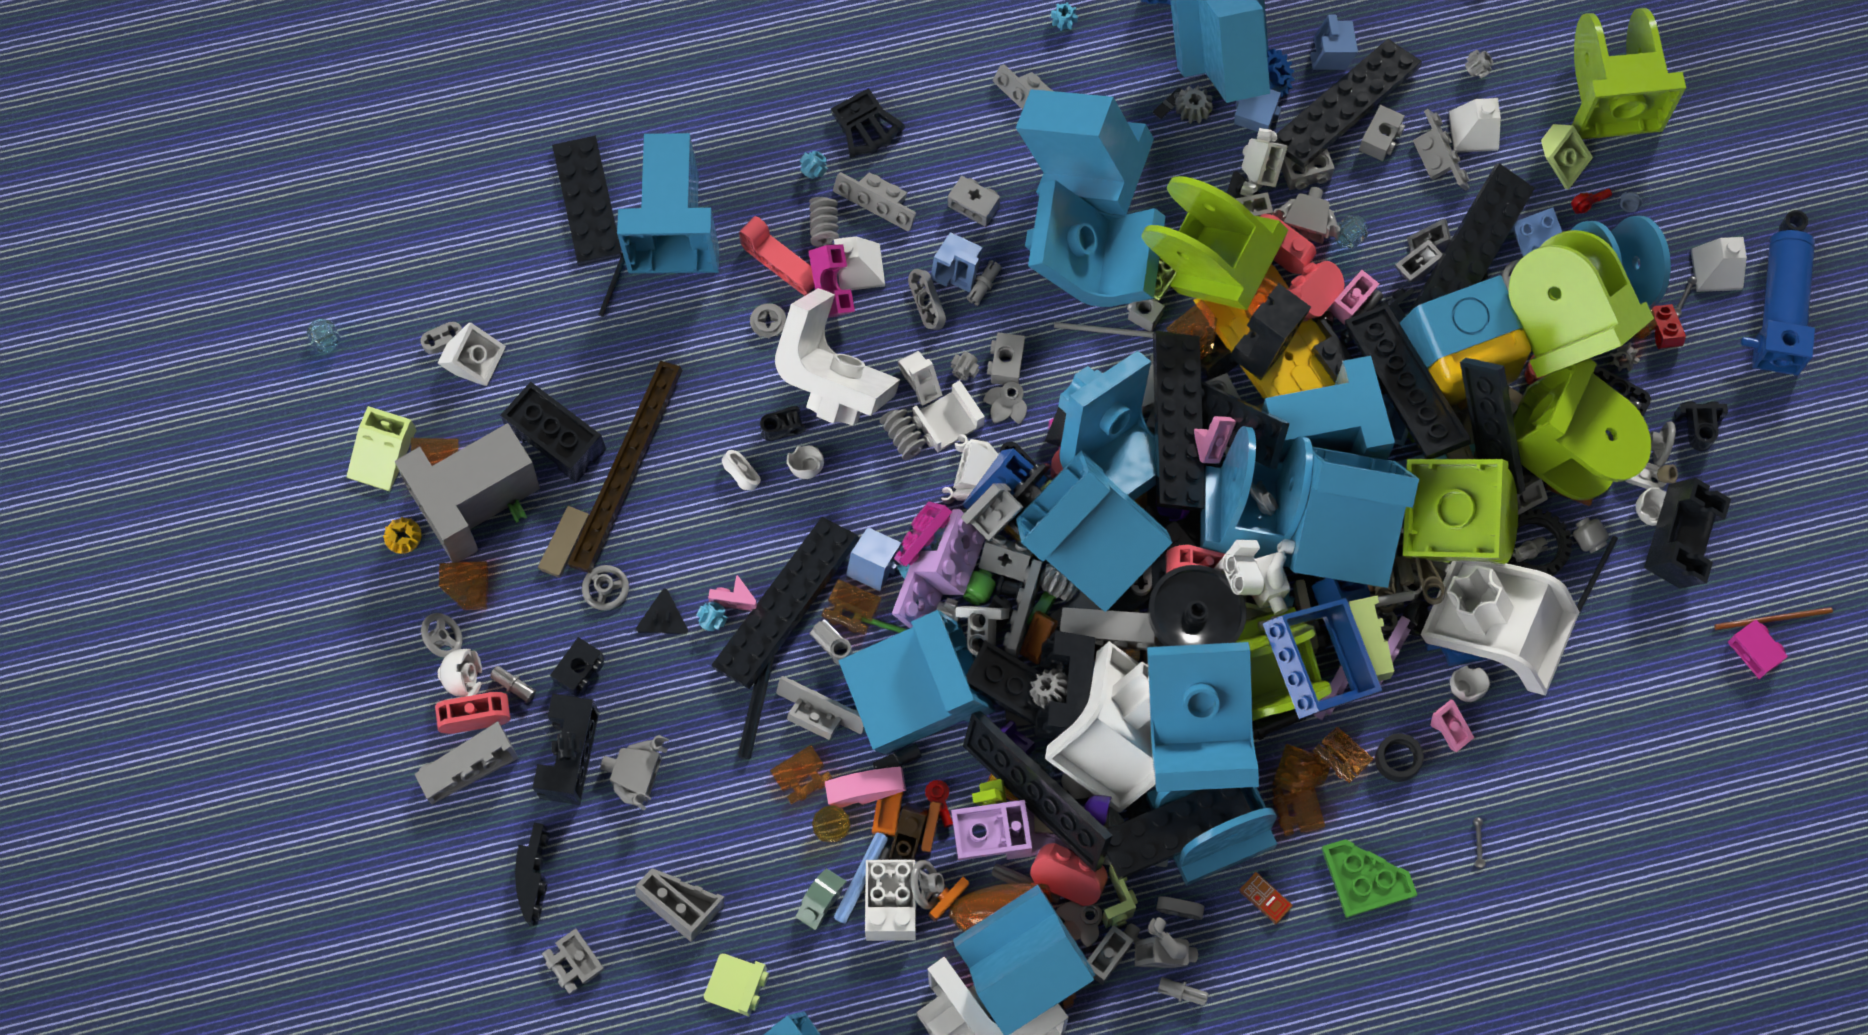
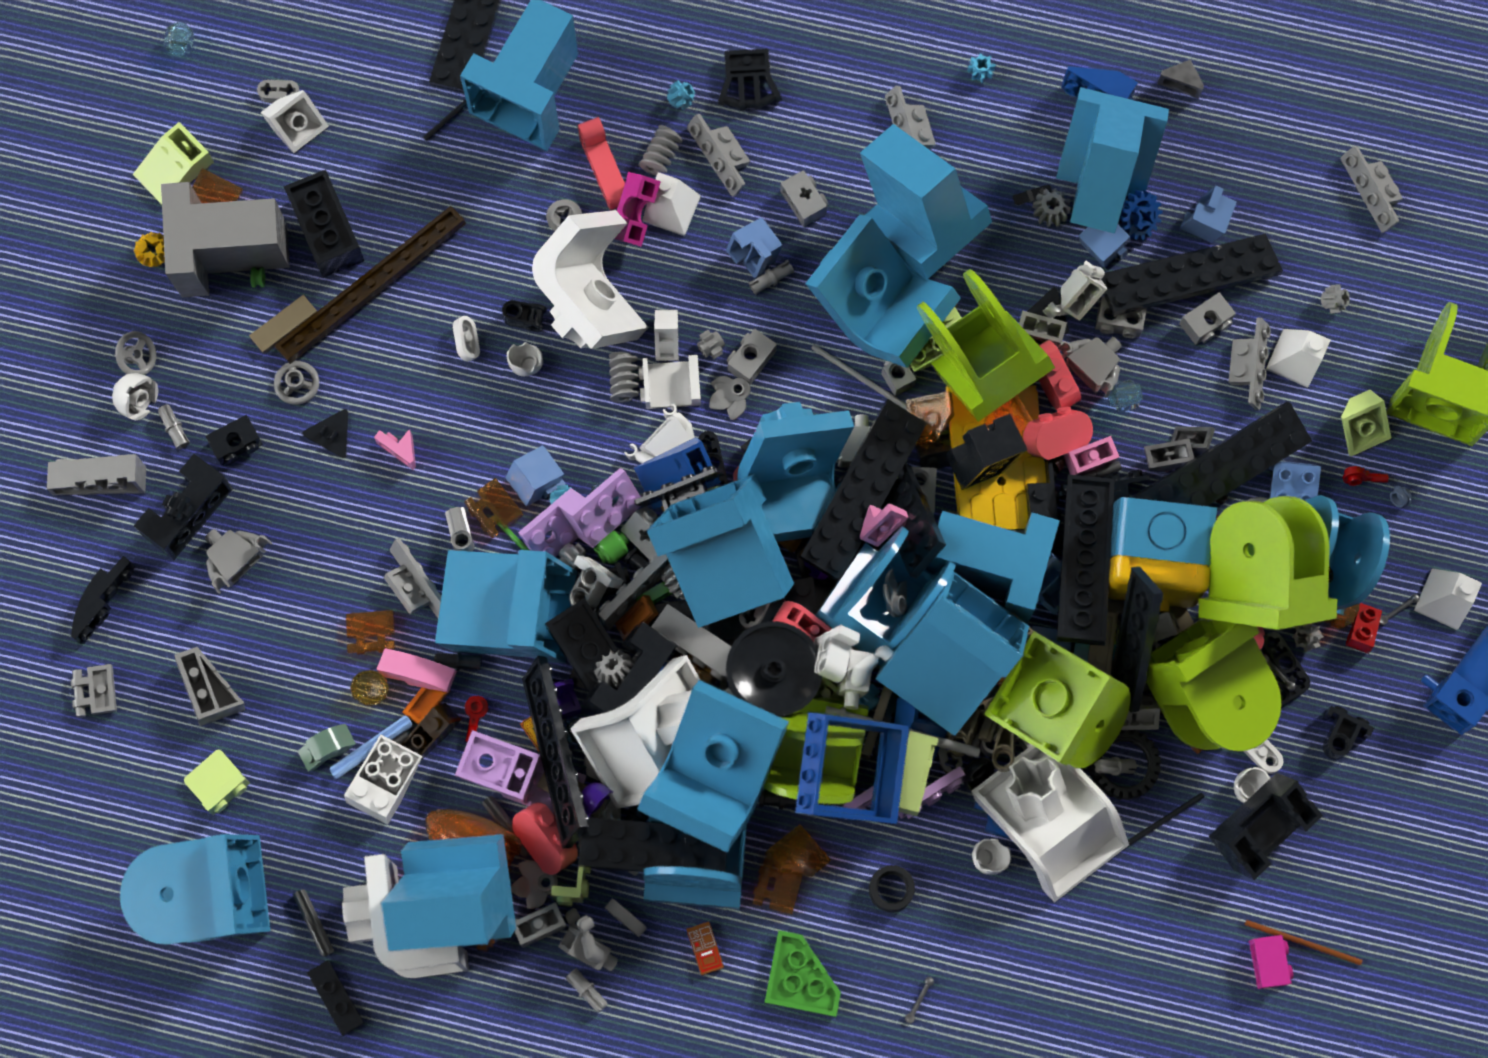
camera: 25 degrees right, 5 degrees up
coral brick [435,692,510,734] -> none
clear orange plate [439,561,488,610] -> none
medium azure gear [696,602,728,631] -> none
black plate [711,517,860,689] -> none
black axle [738,655,775,760] -> none
dark pink plate [894,501,952,567] -> none
light grey beam [908,269,946,330] -> none
light grey piece [911,860,945,910] -> none
dark orange tile [921,801,942,852] -> none
orange plate [928,877,969,922] -> none
light grey bracket [961,483,1023,541] -> none
lime bracket [972,779,1007,806] -> none
clear orange plate [1313,727,1374,784] -> none
bright pink slope [1430,700,1474,752] -> none
light grey head [1572,517,1609,553] -> none
light grey piece [1650,421,1676,467] -> none
dark tan hinge [1657,464,1678,483] -> none

